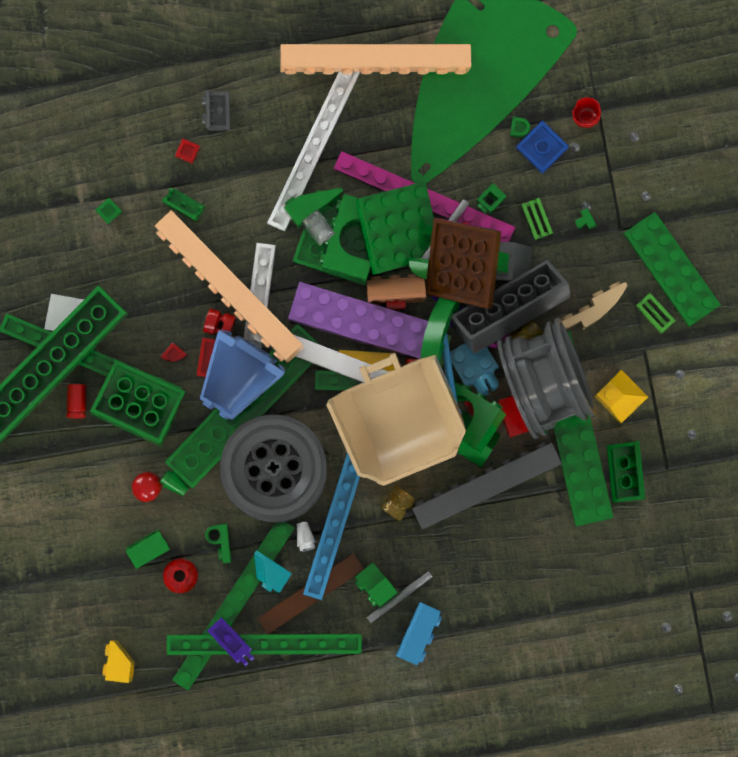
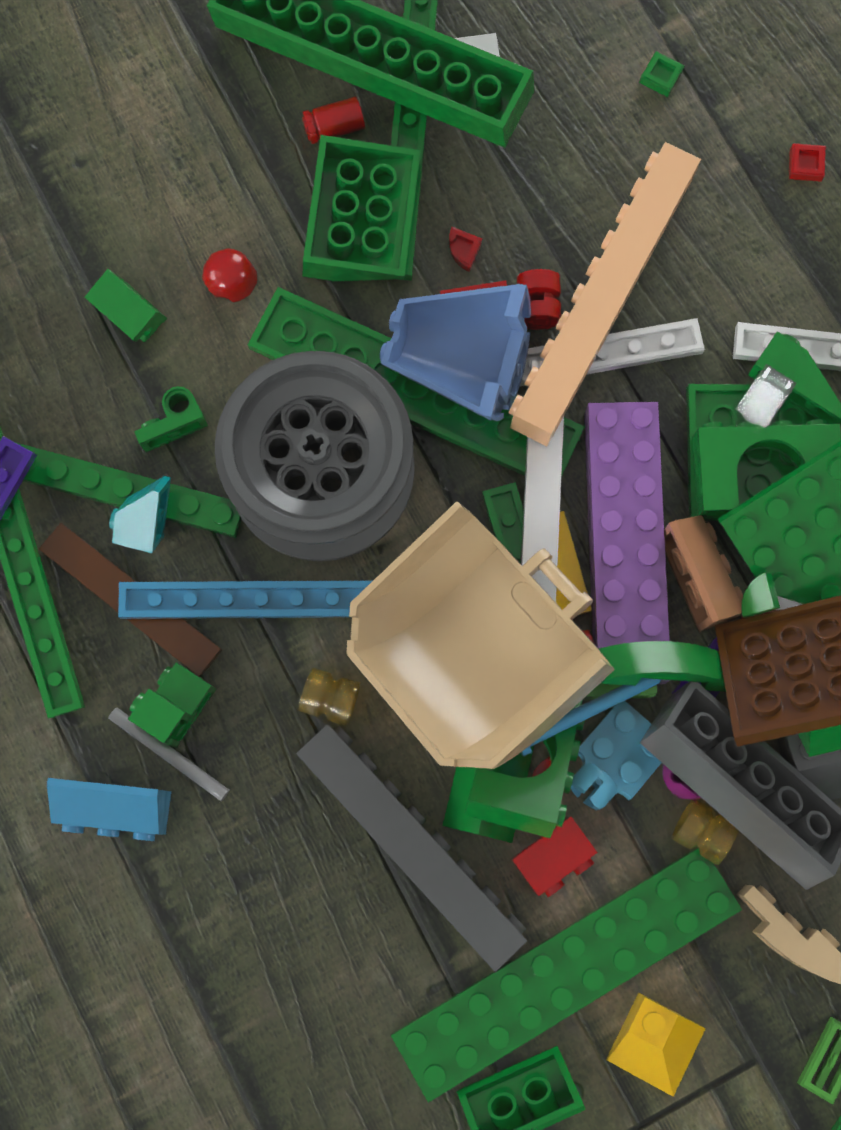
camera: 80 degrees right, 5 degrees down
green cone [160,470,189,496] -> none
green hinge [162,187,206,223] -> none
red piece [163,558,198,594] -> none
white cone [297,522,316,551] -> none
red tile [386,301,406,311] -> none
dark grey wheel [497,317,597,439] -> none

